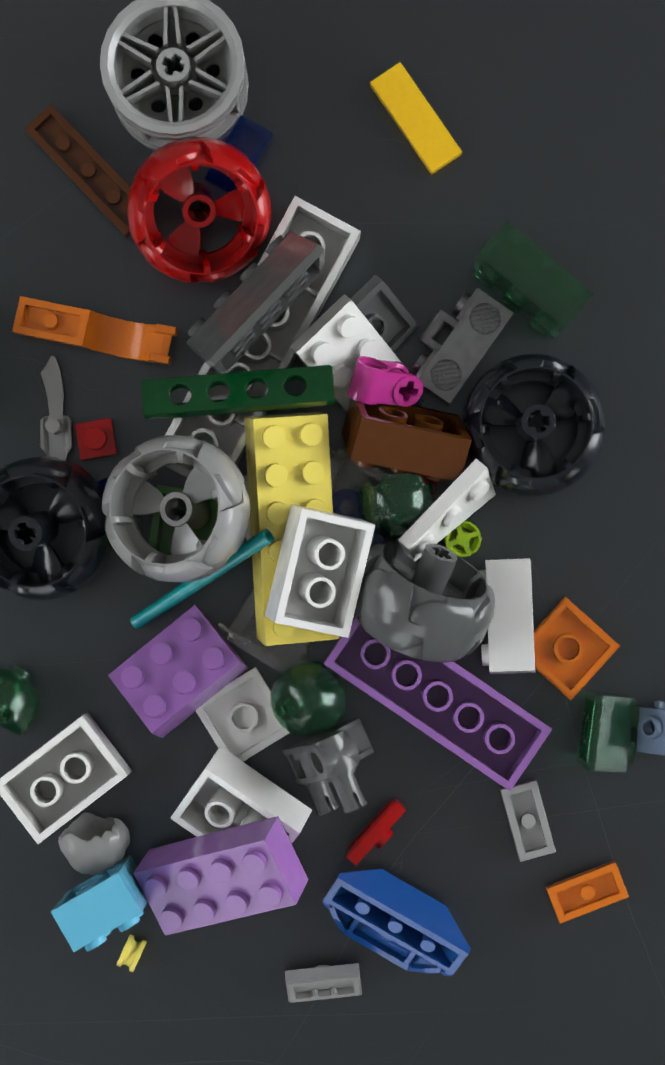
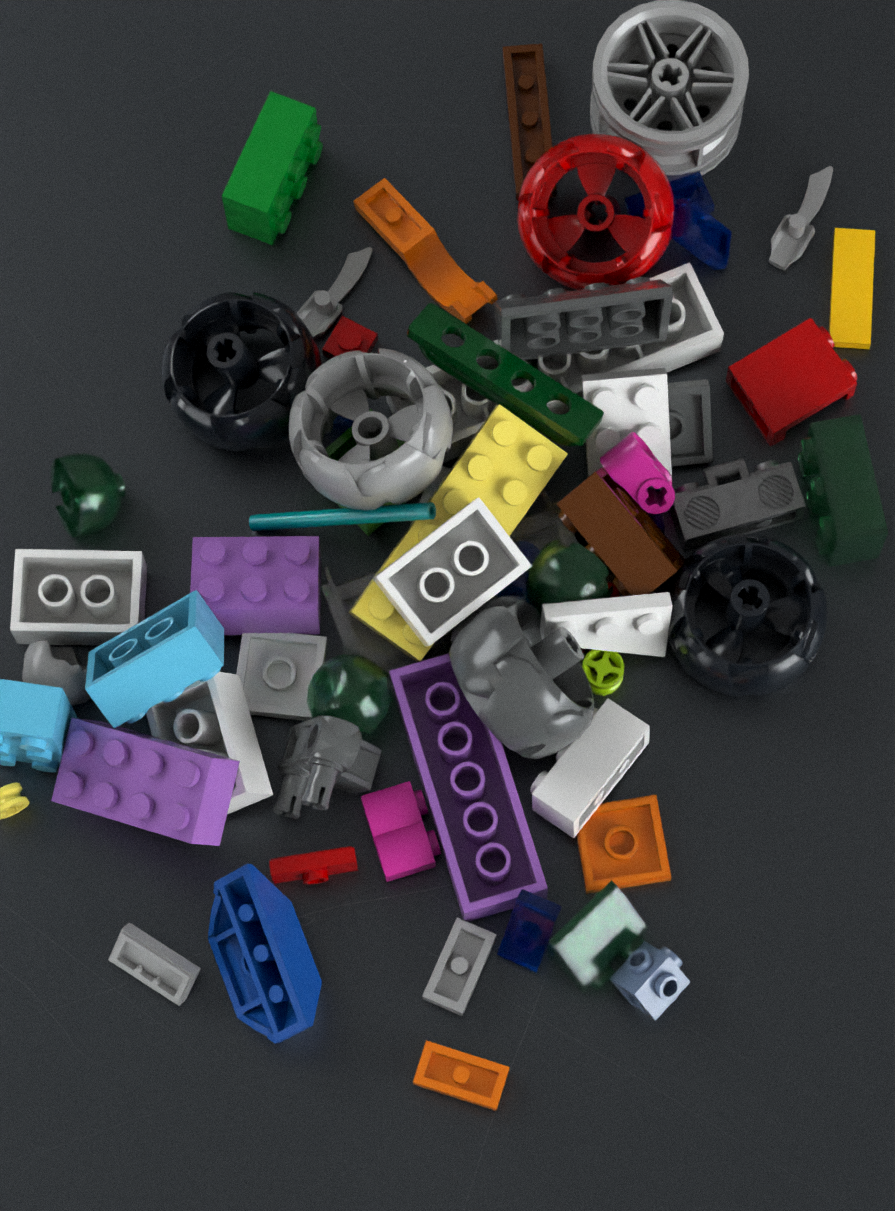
camera: 45 degrees right, 15 degrees down
none -> medium azure brick [85,589,224,728]
none -> dark pink brick [361,781,441,882]
none -> clear blue plate [497,889,562,972]
none -> clear blue plate [671,198,732,270]
none -> red panel [725,318,858,447]
none -> light grey piece [768,166,833,271]

